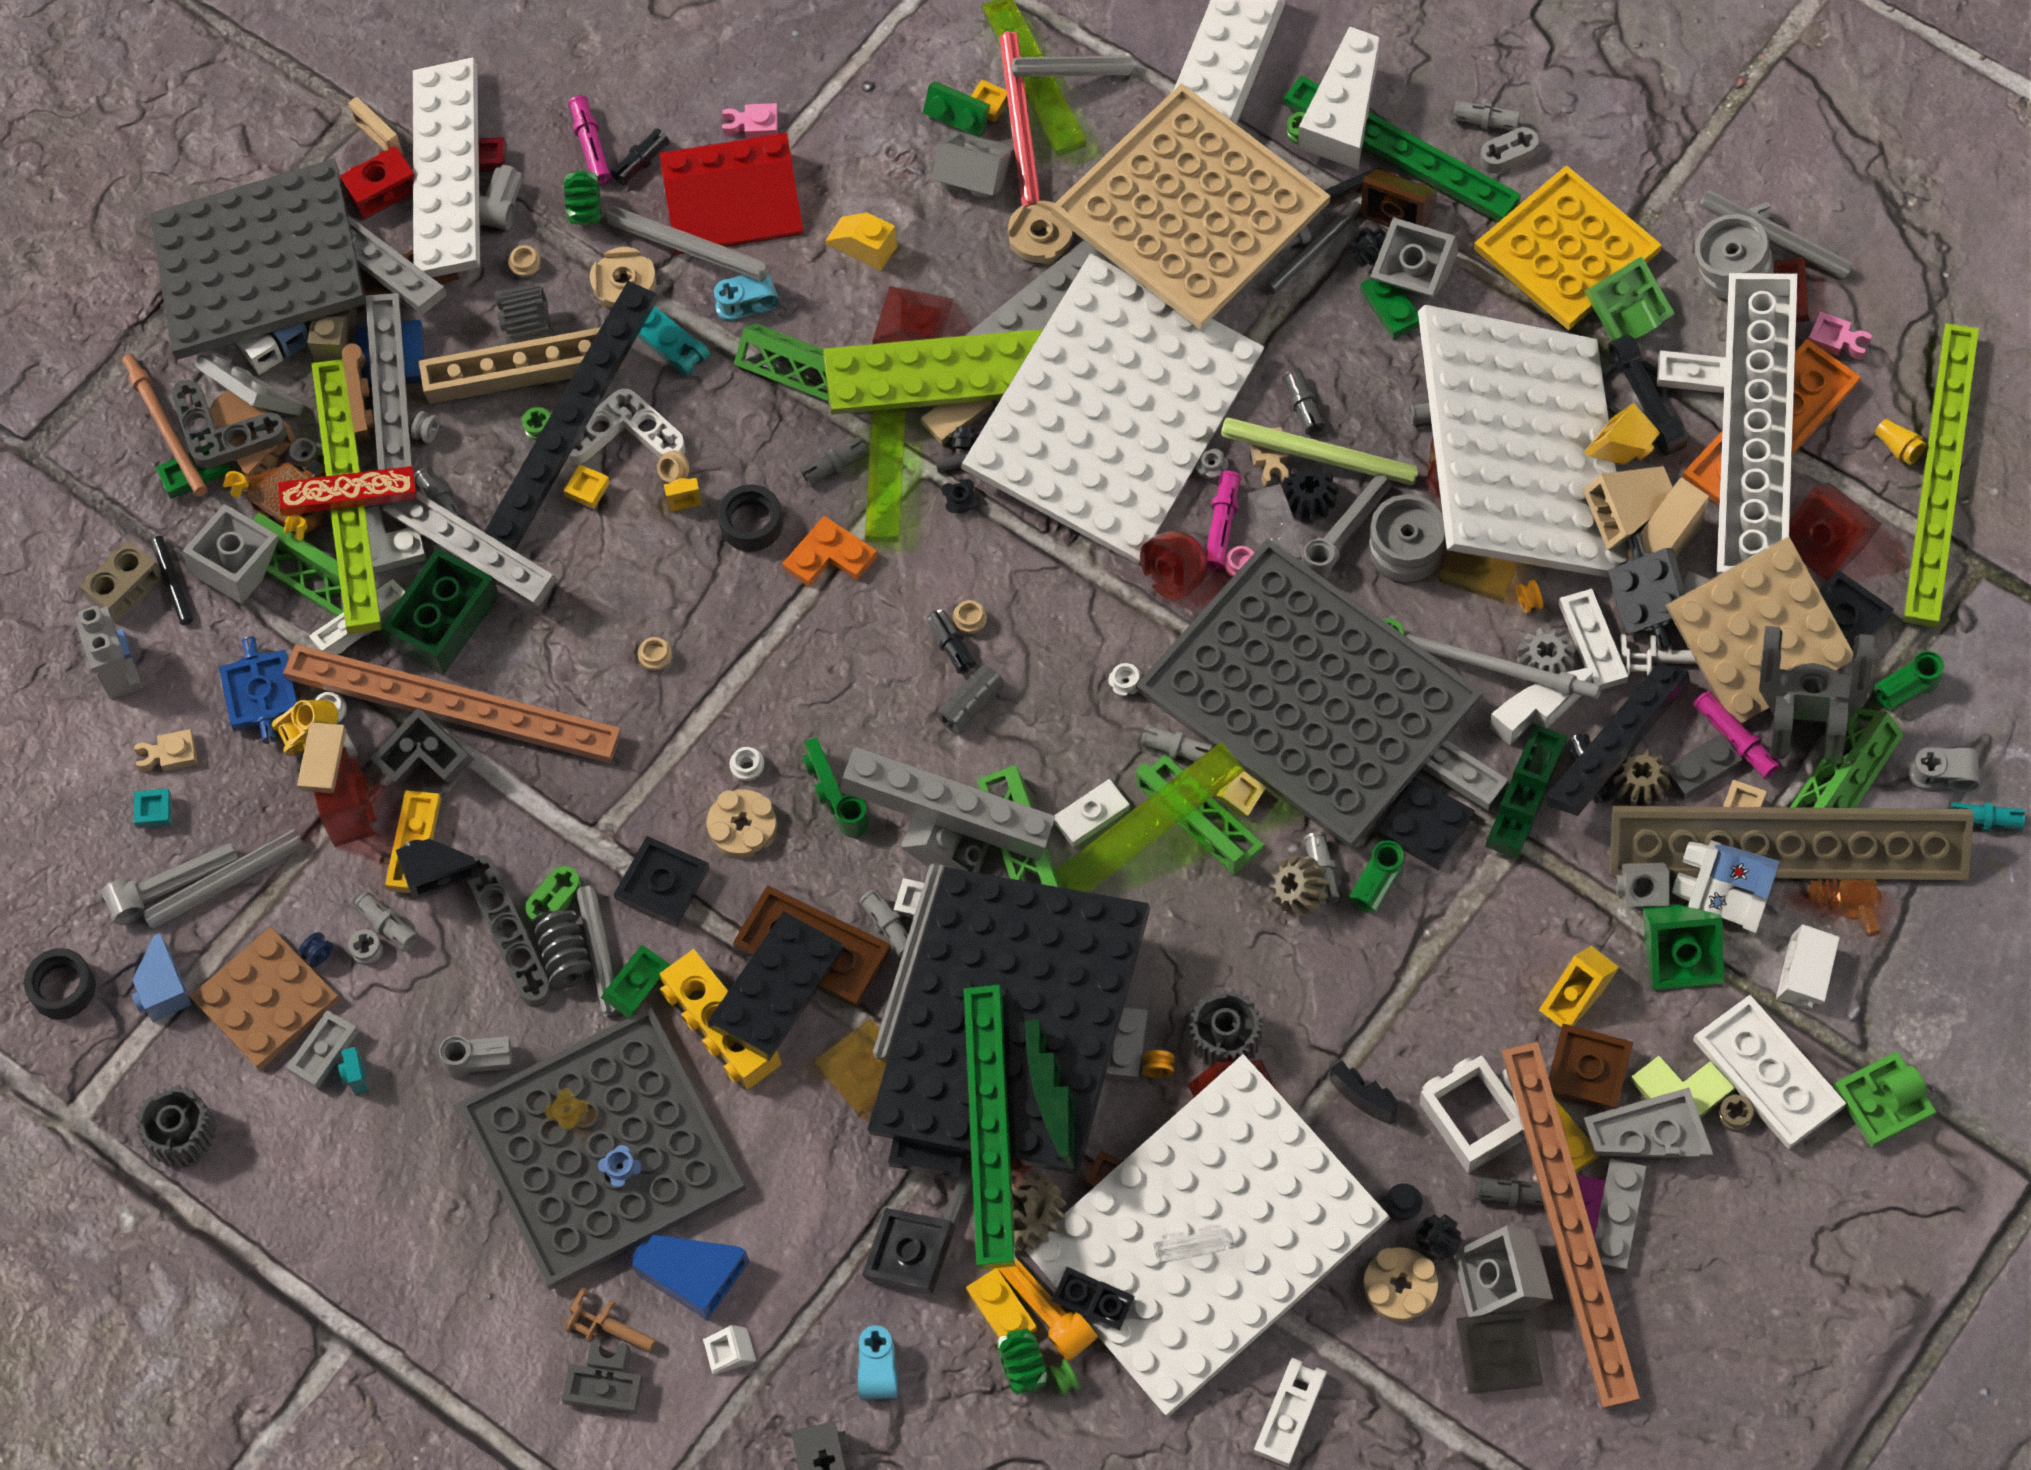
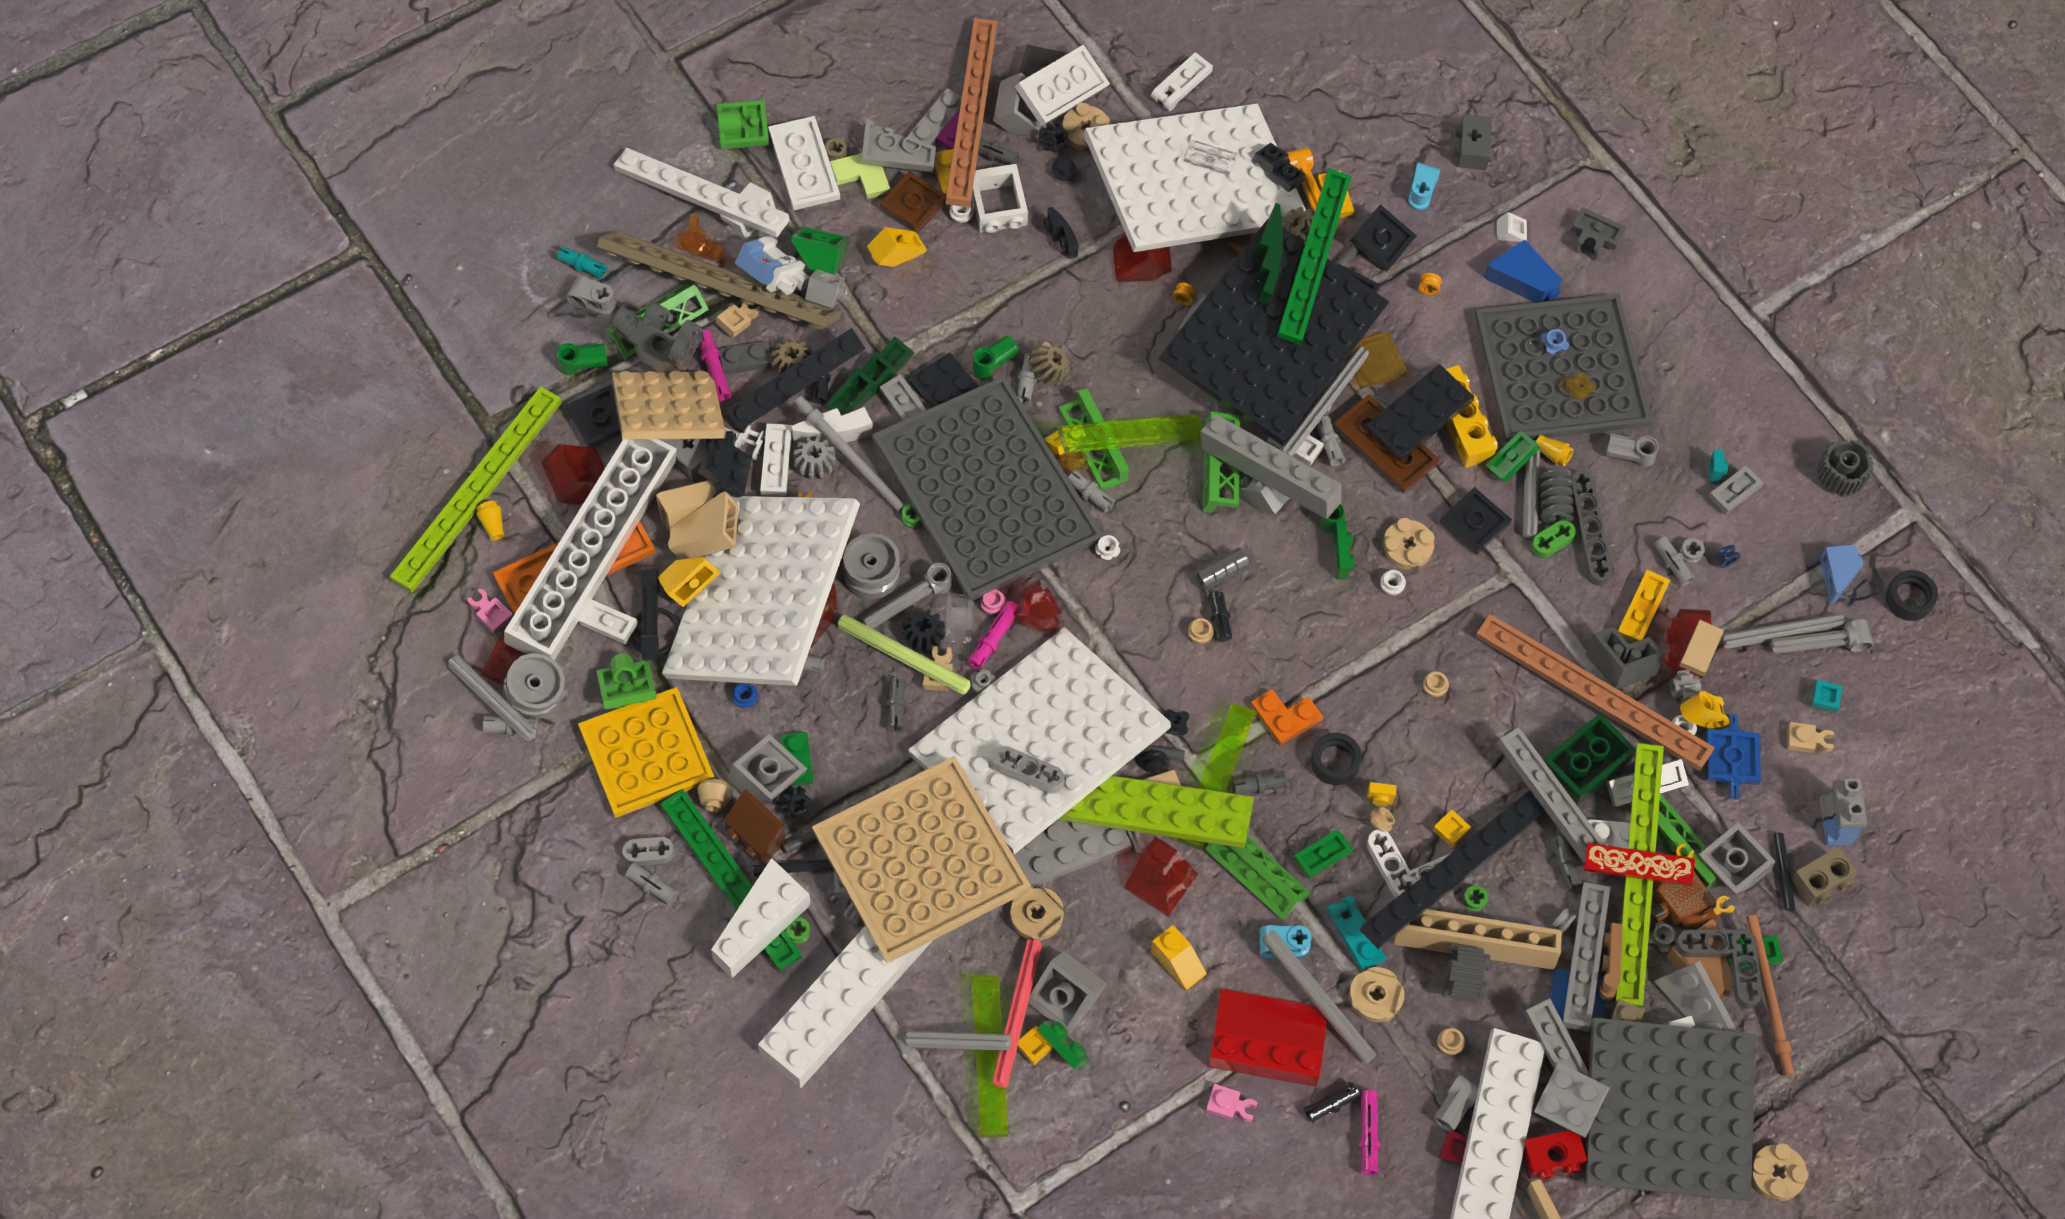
camera: 170 degrees left, 0 degrees up
medium nougat plate [189,927,340,1071] -> none
black slope [396,838,480,900] -> none
green gear [564,170,602,226] -> none
medium nougat piece [565,1287,657,1353] -> none
green gear [997,1328,1048,1395] -> none
bright green bush [1048,1359,1080,1397] -> none
white plate [1054,779,1130,848] -> none
dark grey brick [1190,989,1262,1070] -> none
none -> white plate [614,148,790,238]
none -> tan cone [697,779,734,812]
none -> light grey beam [993,746,1065,793]
none -> white plate [1015,45,1110,126]
none -> green plate [1294,829,1353,880]
none -> light orange bush [1418,273,1442,295]
none -> light grey plate [1534,1062,1610,1138]
none -> yellow cone [1536,435,1574,466]
none -> tan plate [1751,1143,1808,1201]

